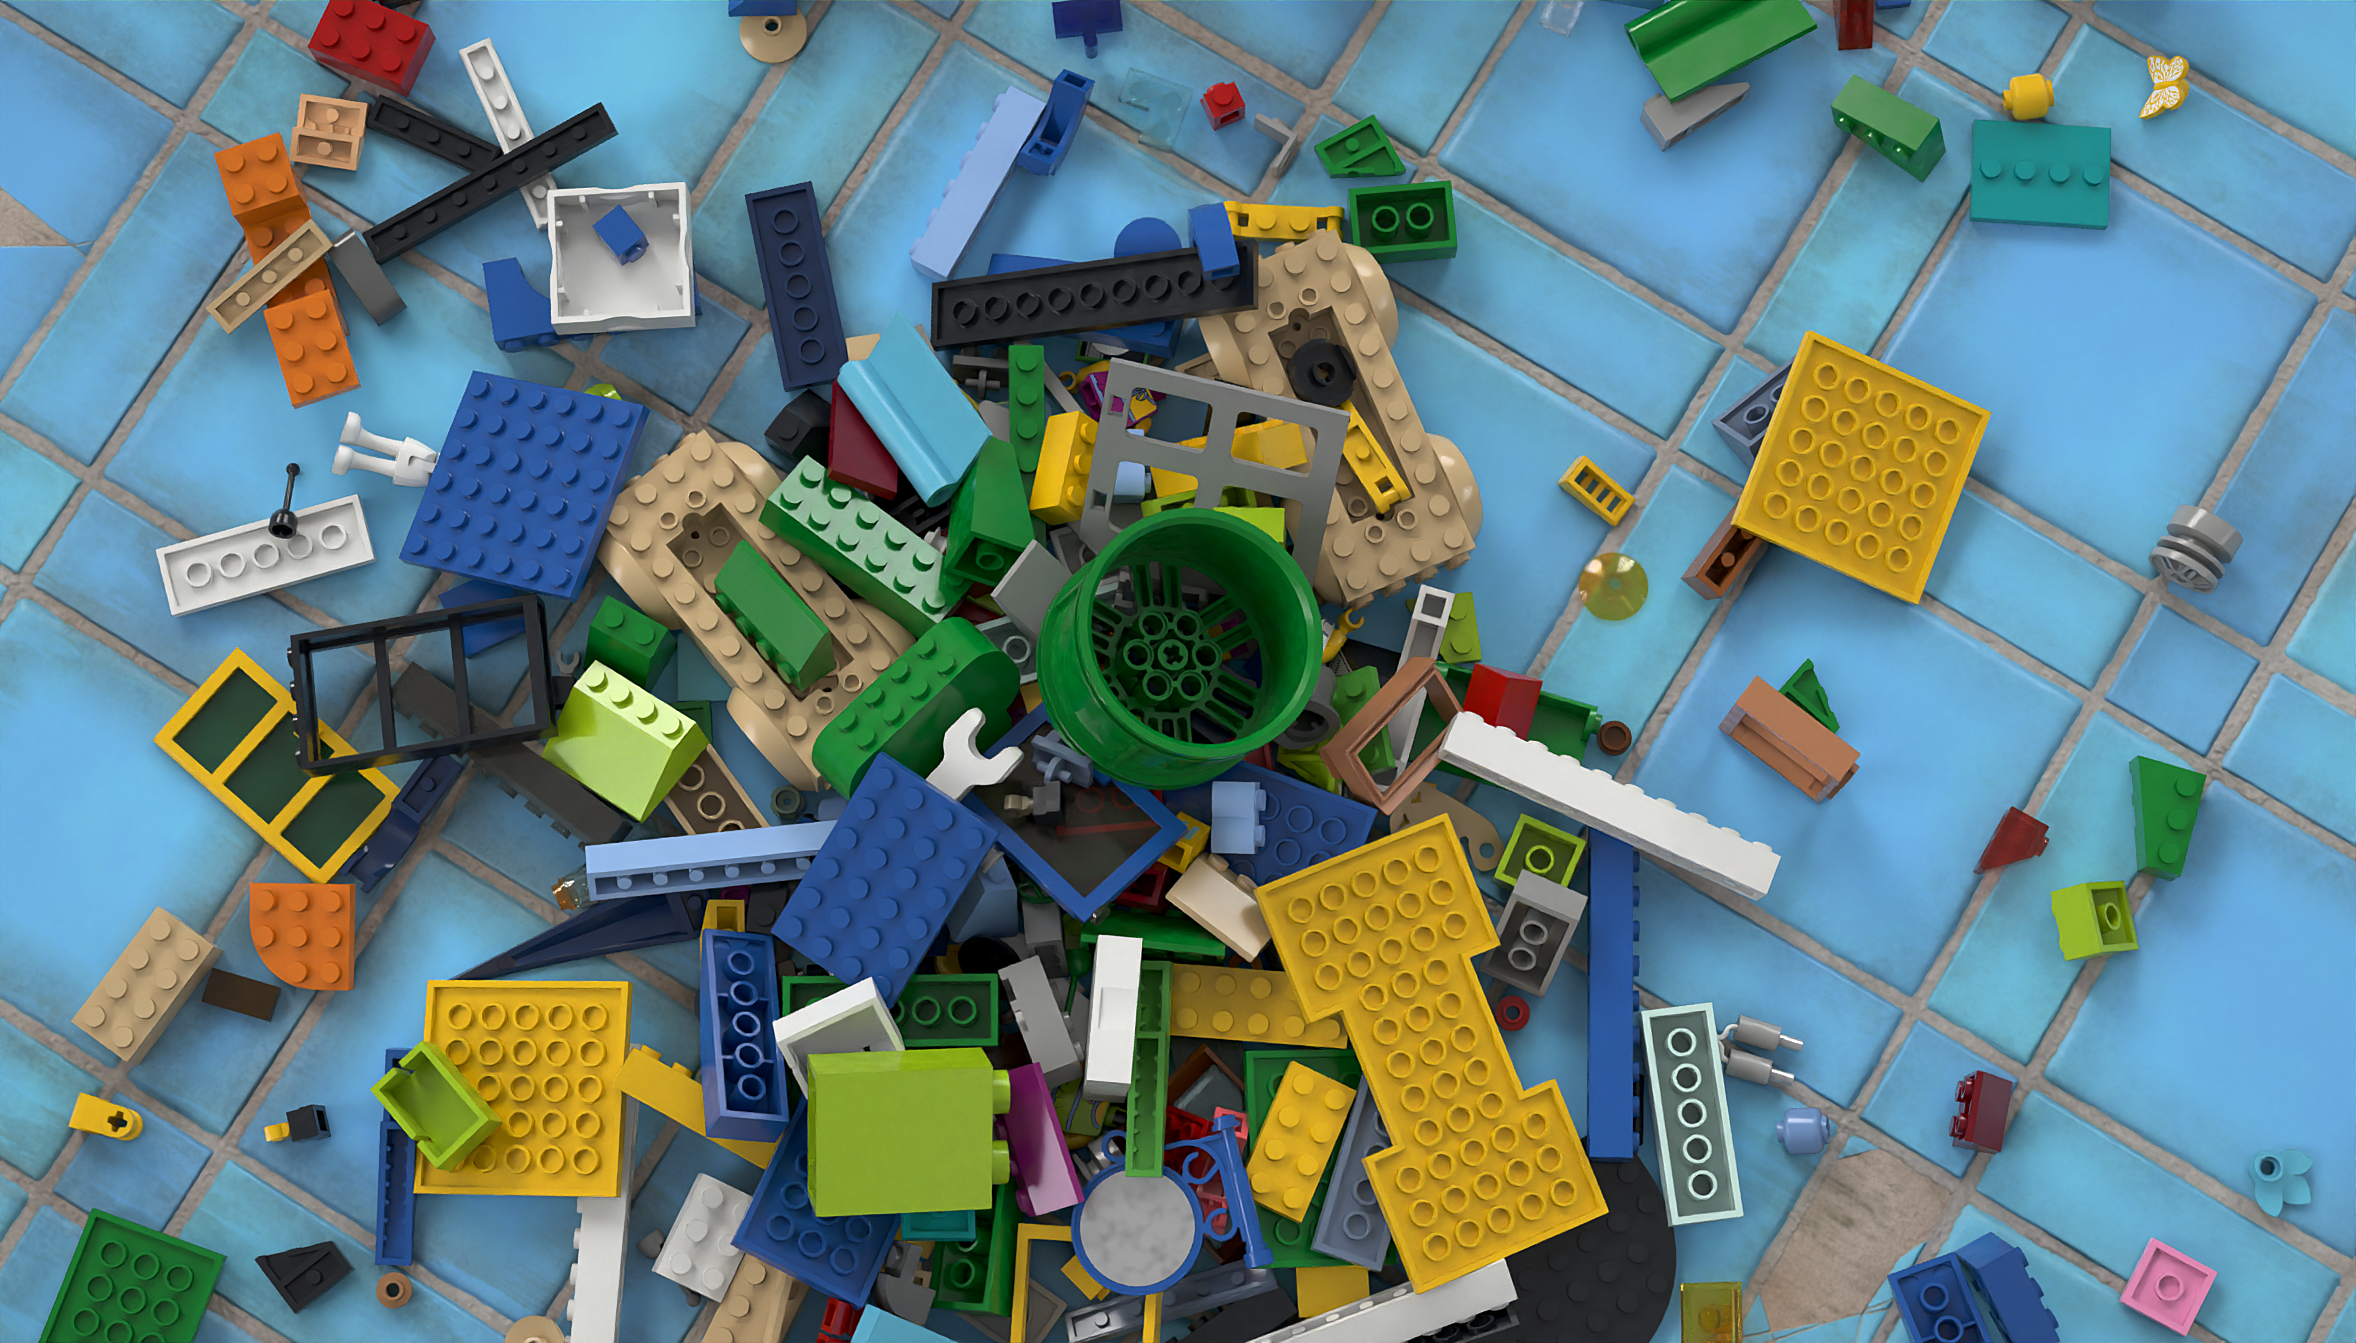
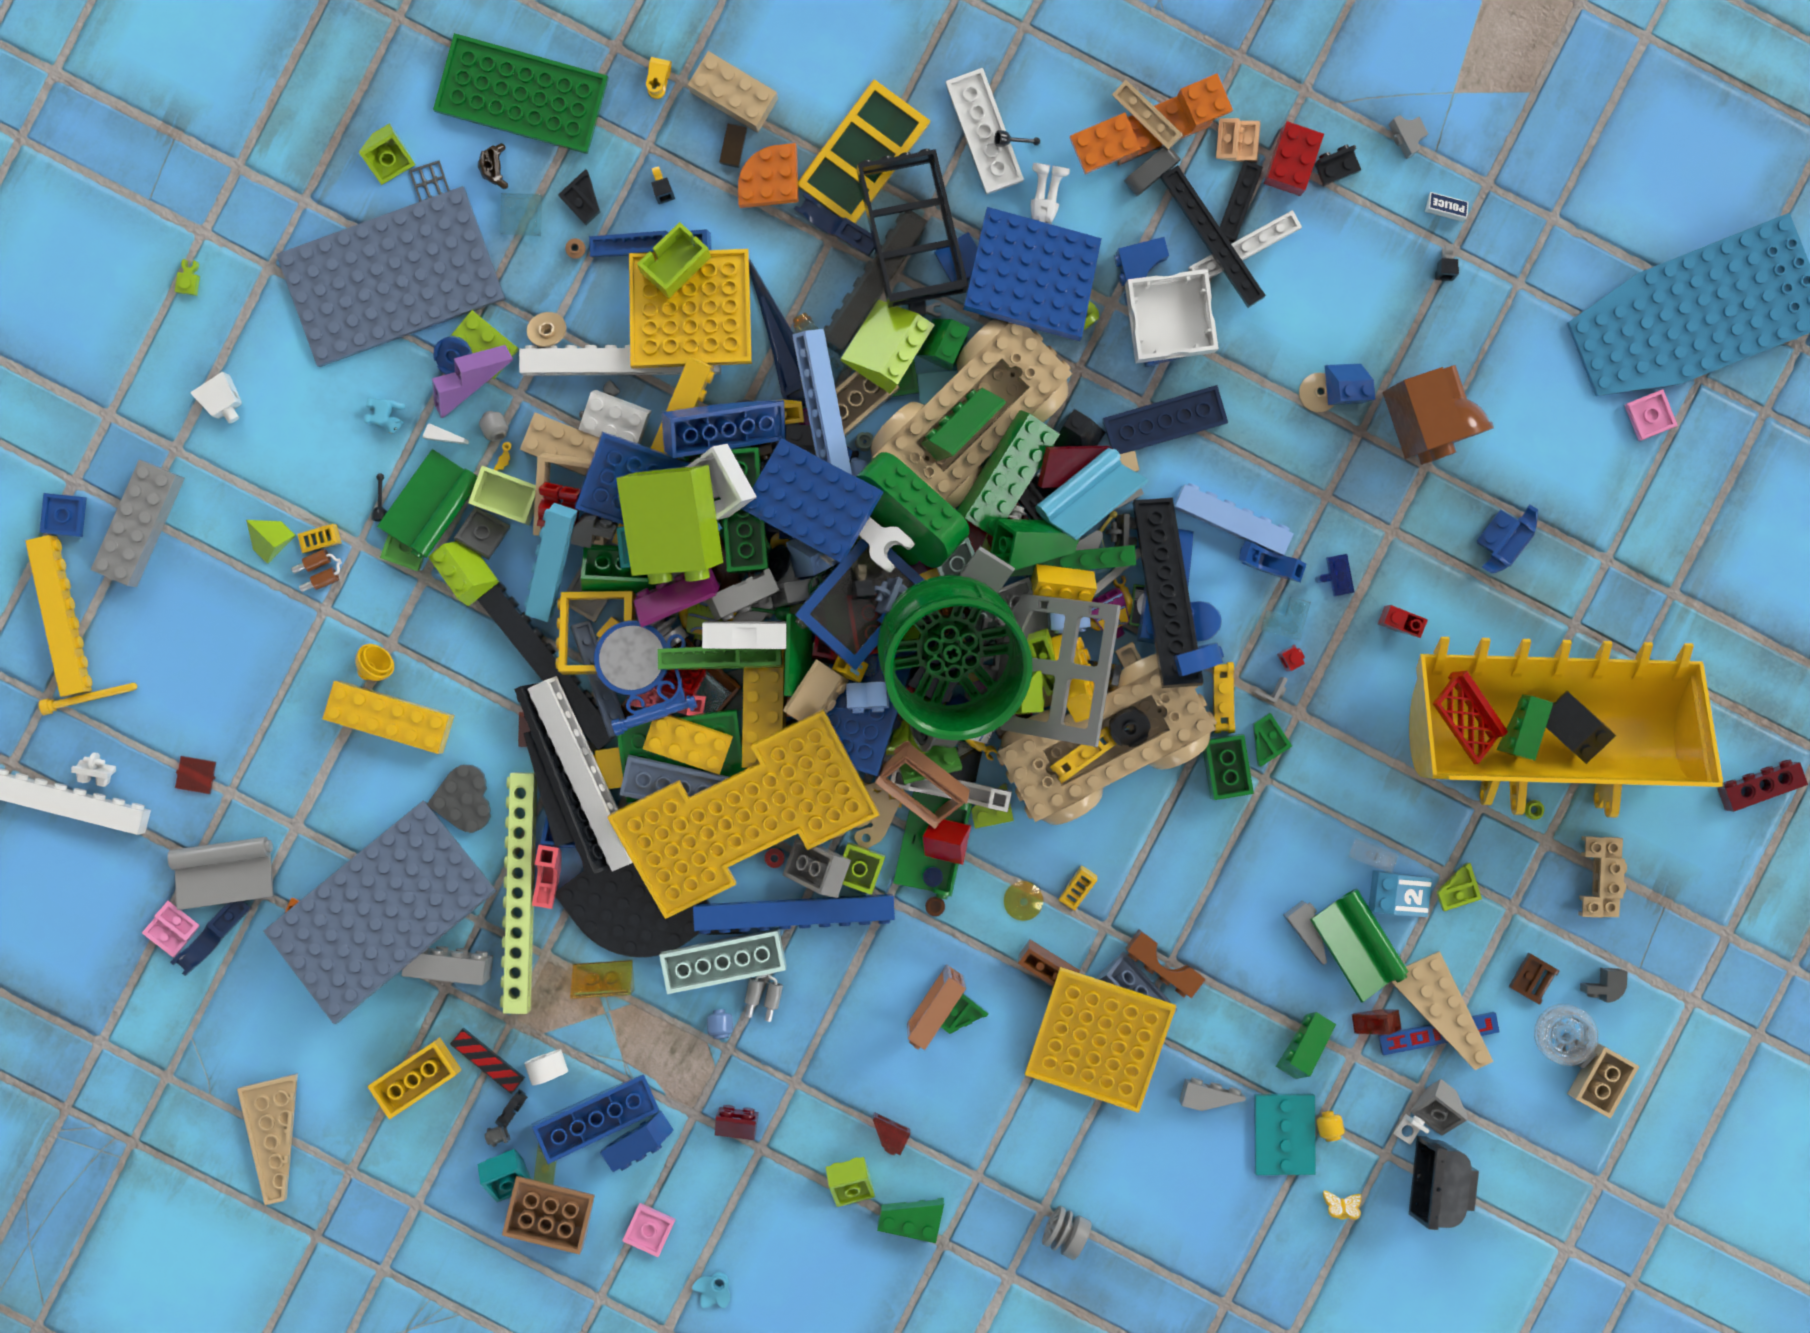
camera: 80 degrees right, 10 degrees up
blue brick [592,205,649,266] -> none
white brick [1436,711,1781,901] -> none
none -> clear blue plate [923,867,943,887]
none -> dark orange arch [1125,929,1206,999]
none -> light grey slope [1179,1077,1246,1111]

